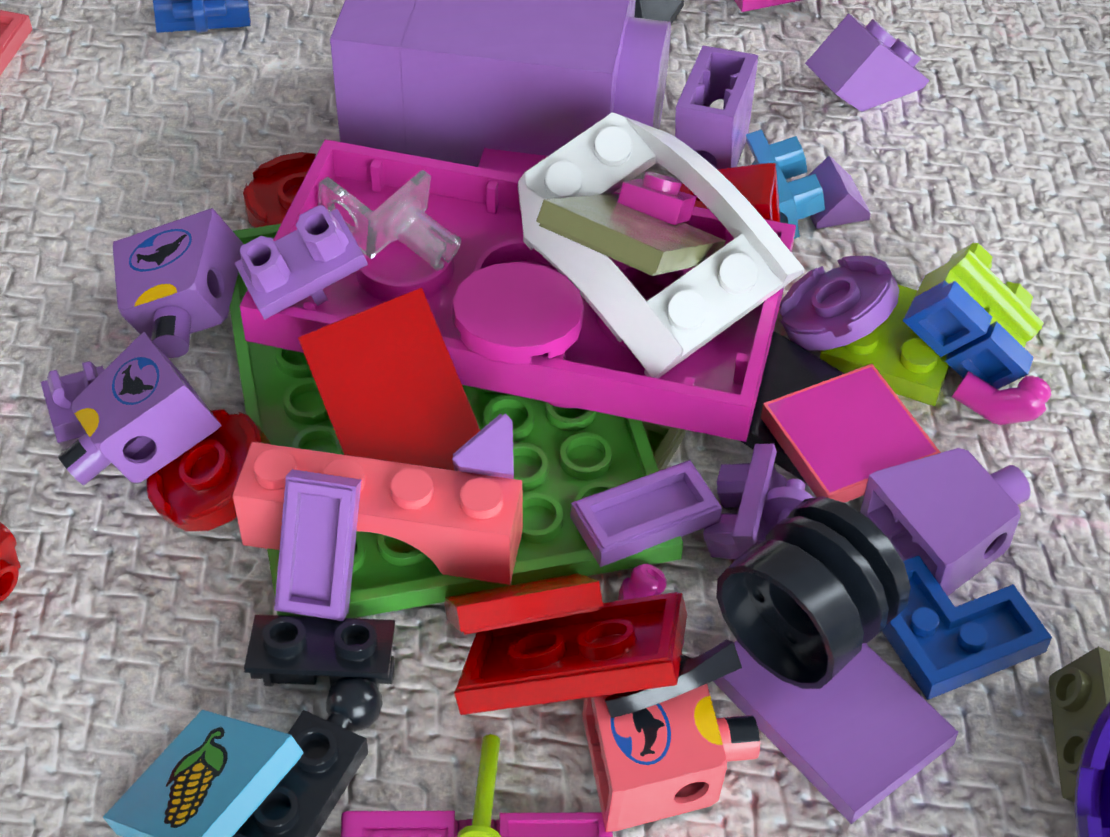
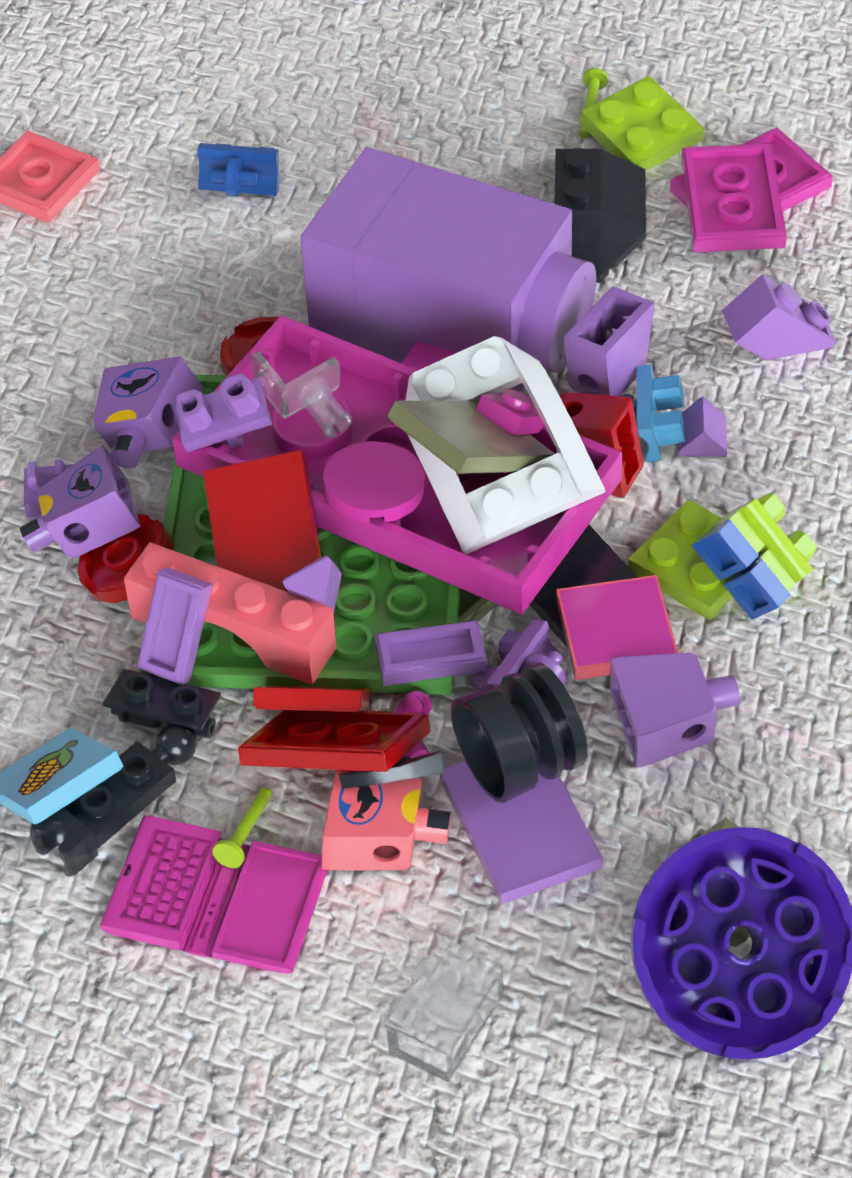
camera: 20 degrees right, 0 degrees up
medium lavender tile [779,256,899,351] -> none
blue plate [882,555,1052,700] -> none
dark pink arm [951,371,1051,425] -> none

